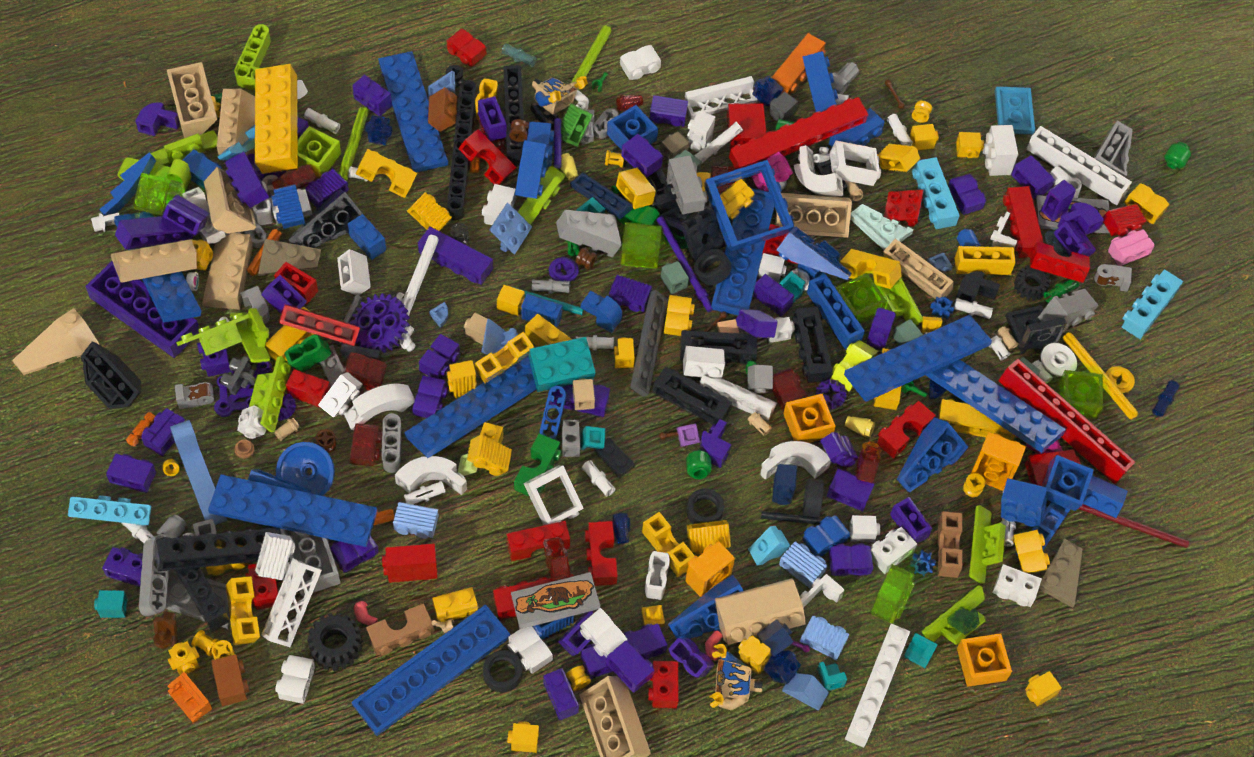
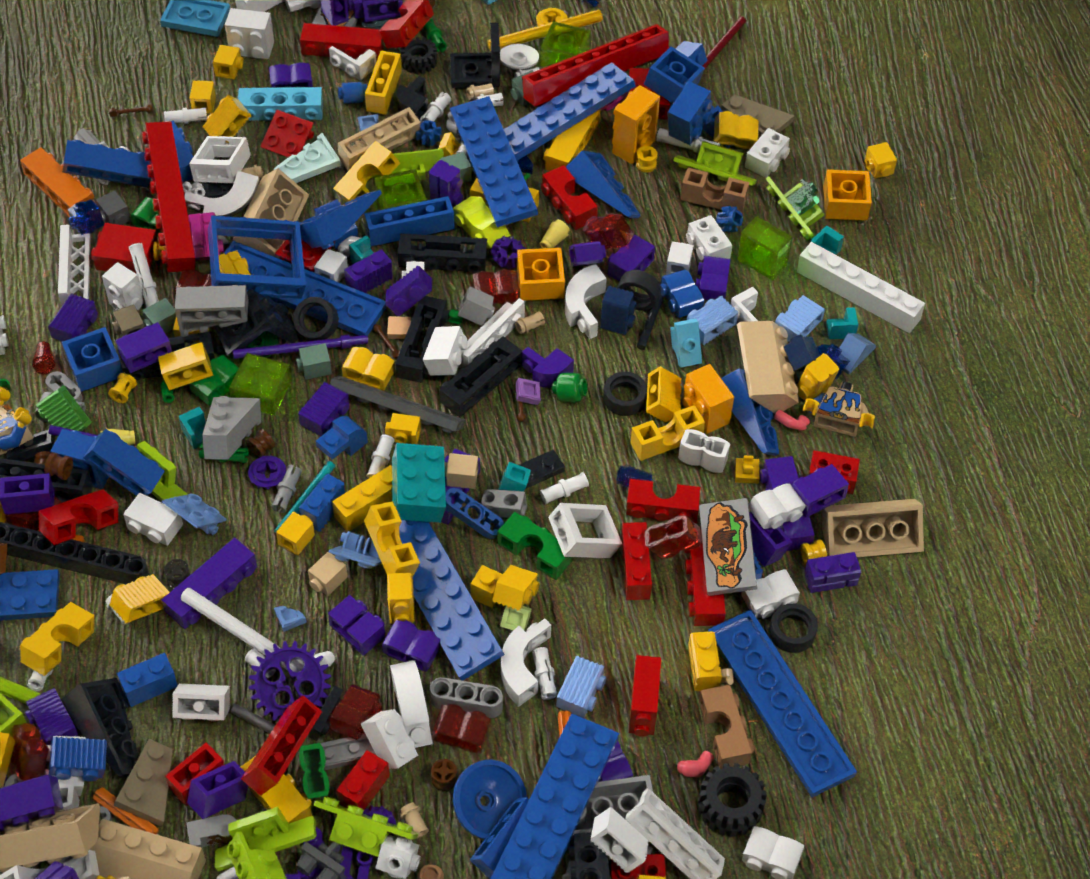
camera: 75 degrees left, 5 degrees down
yellow brick [507,722,539,753] -> none
dark blue tile [570,173,633,219] -> none
white arm [575,90,589,110] -> none
dark purple brick [669,638,714,678] -> none
dark purple brick [890,497,932,544] -> none
yellow wheel [912,101,932,123] -> none
dark purple brick [1012,155,1055,200] -> none
light grey wedge [1038,289,1099,331] -> none

